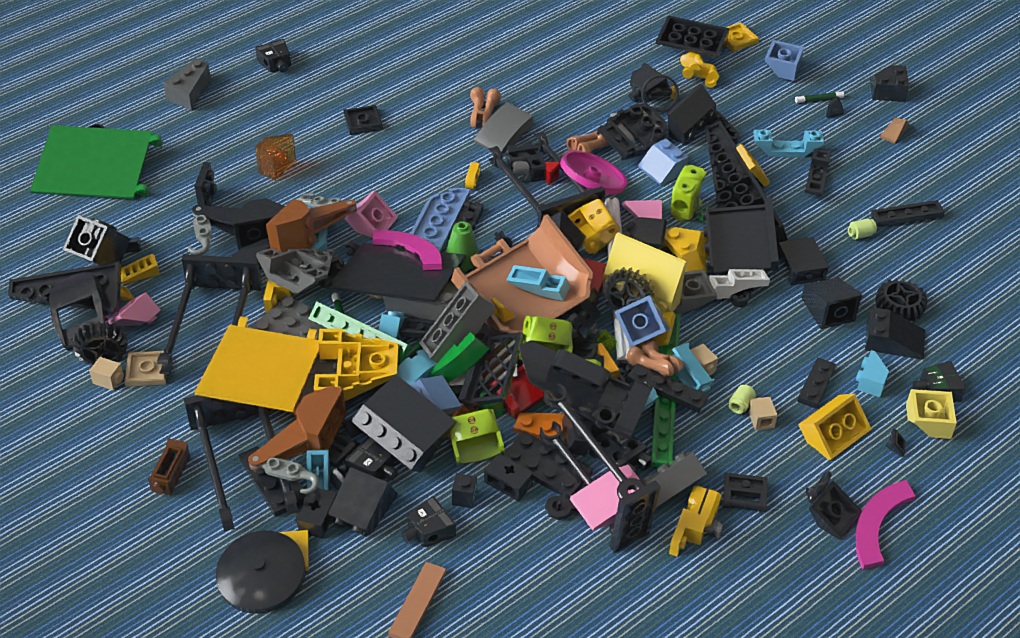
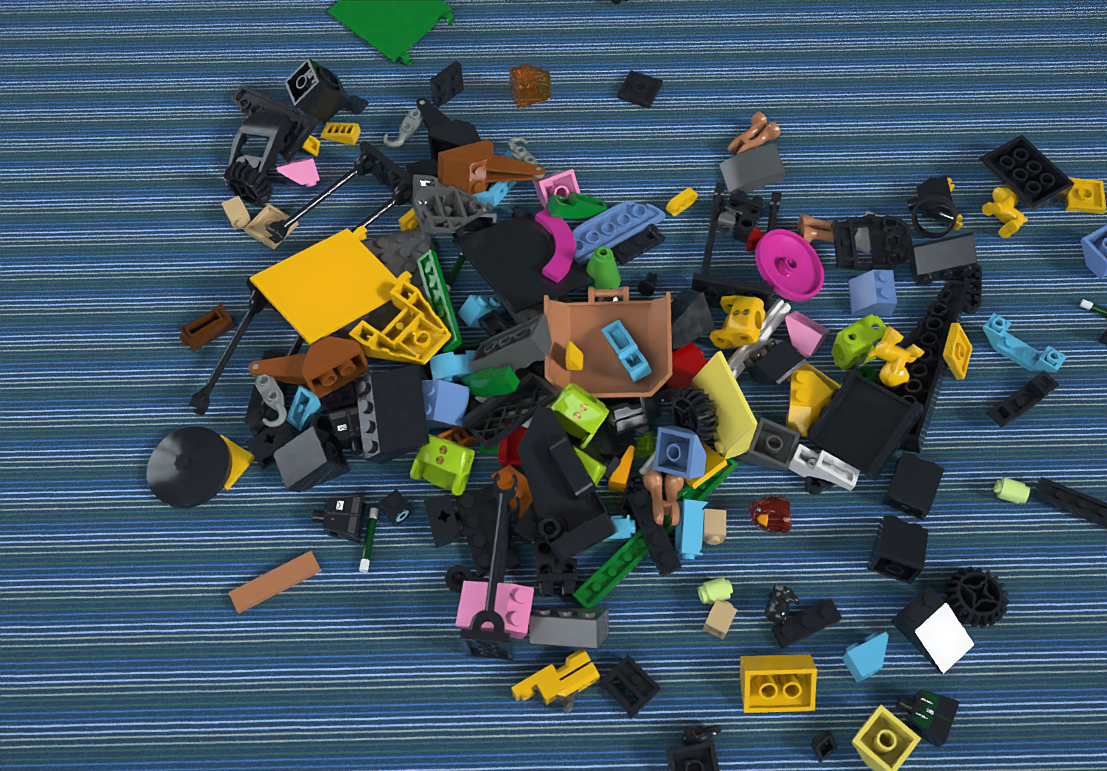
camera: 40 degrees right, 15 degrees up
none -> dark green bar [359,508,379,573]
none -> green slope [546,192,608,219]
none -> clear red piece [749,496,792,534]
none -> black animal [764,585,800,623]
none -> yellow animal [868,326,925,387]

